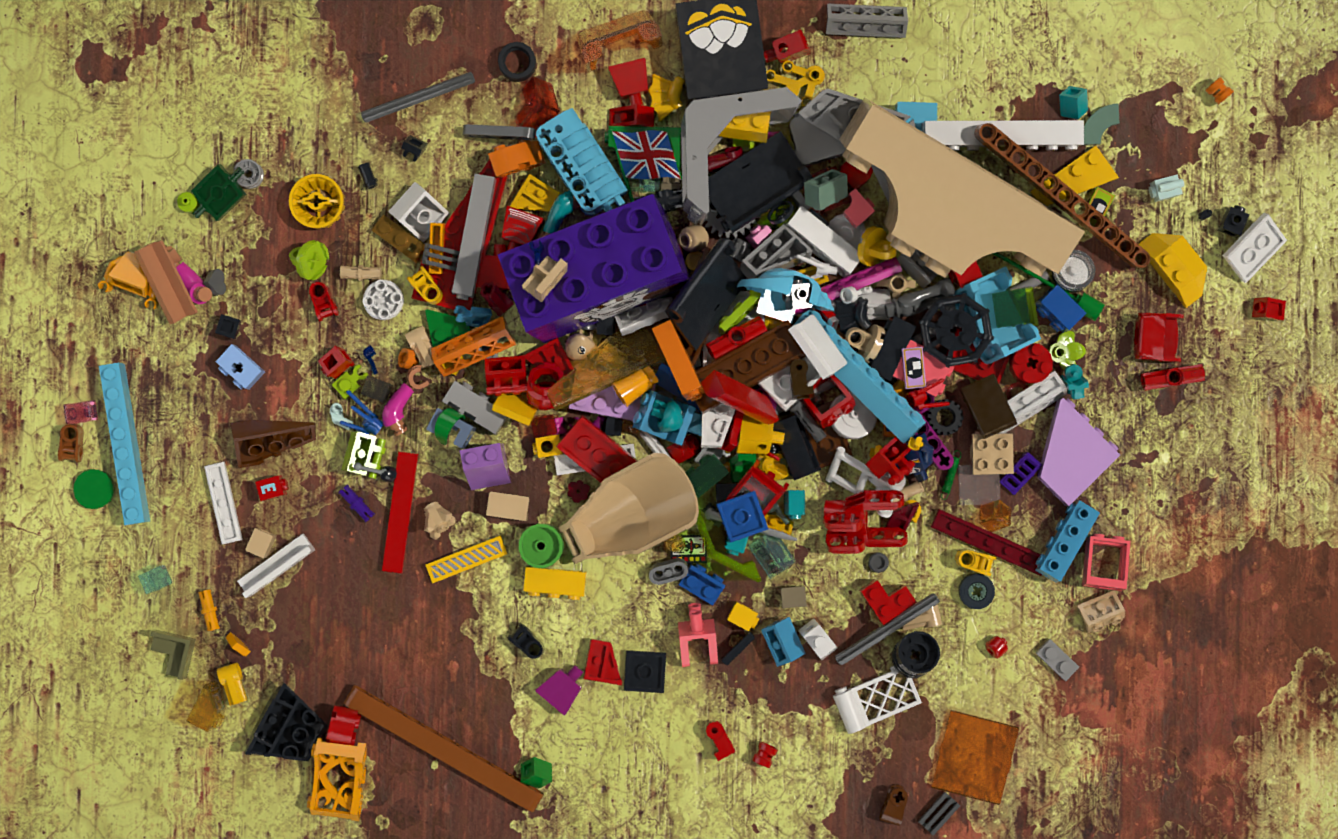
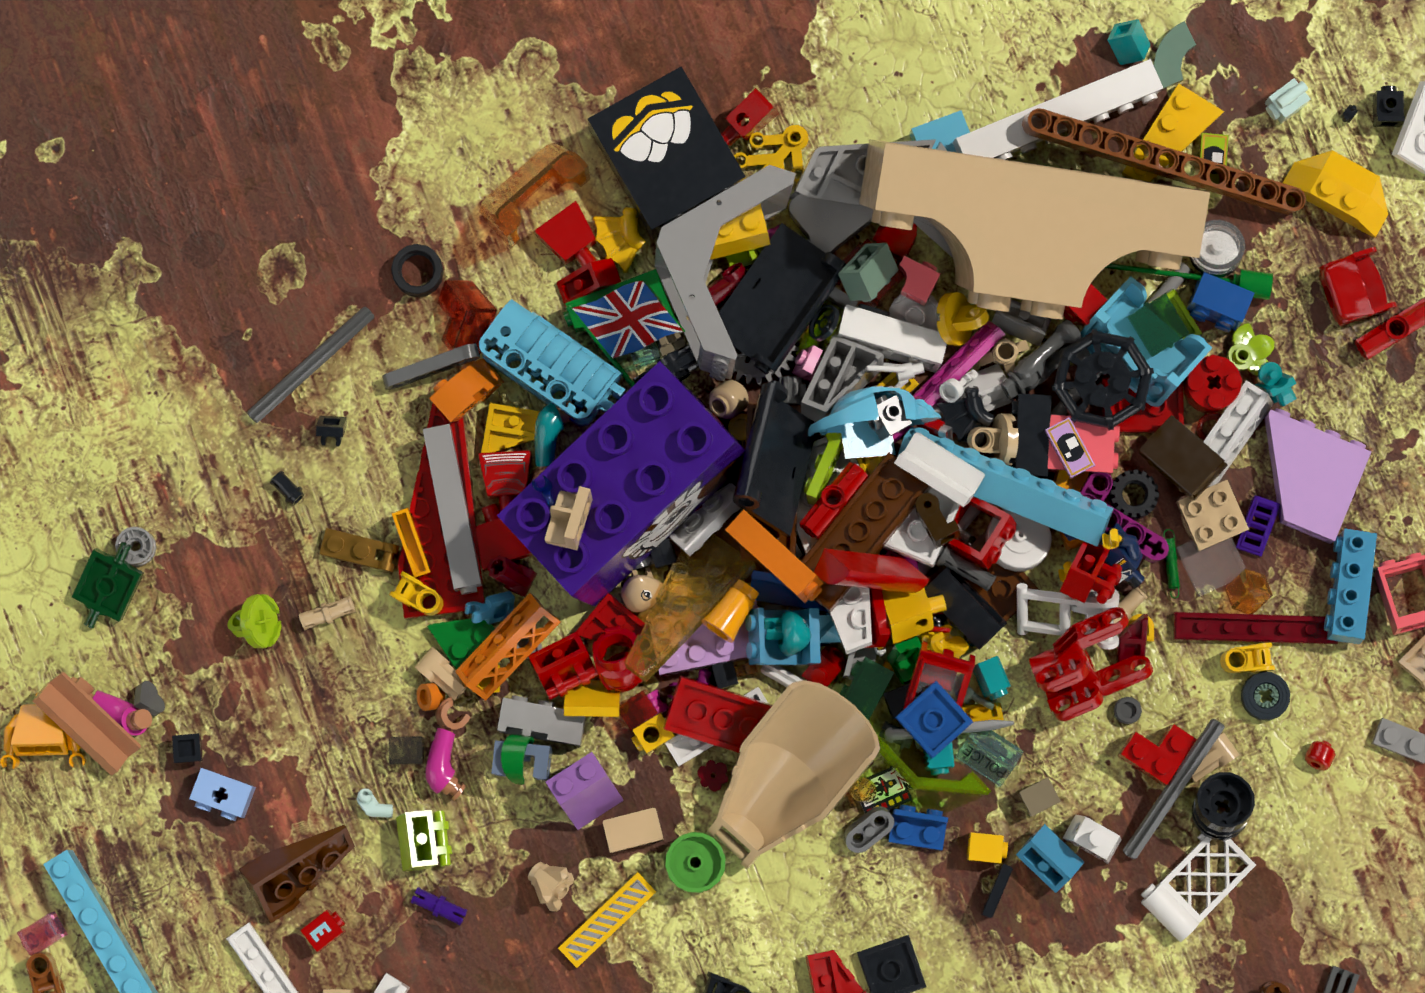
camera: 20 degrees left, 5 degrees down
lime tile [177,192,199,213] -> none
yellow gear [289,174,345,230] -> none
red piece [309,282,339,322] -> none
red brick [318,345,355,379] -> none
lime plate [332,365,369,400] -> none
blue plant [340,390,383,435] -> none
hinge [354,463,397,483] -> none
white tile [362,280,404,320] -> none
clear blue hand [363,345,378,375] -> none
red tile [382,451,419,574] -> none
white slope [388,182,450,243] -> none
dark grey tile [422,243,460,271] -> none
yellow brick [523,566,587,600] -> none
coral piece [678,603,718,667] -> none
light grey fence [826,4,908,38] -> none
red plant [906,378,950,410] -> none
clear orange piece [931,710,1019,805] -> none

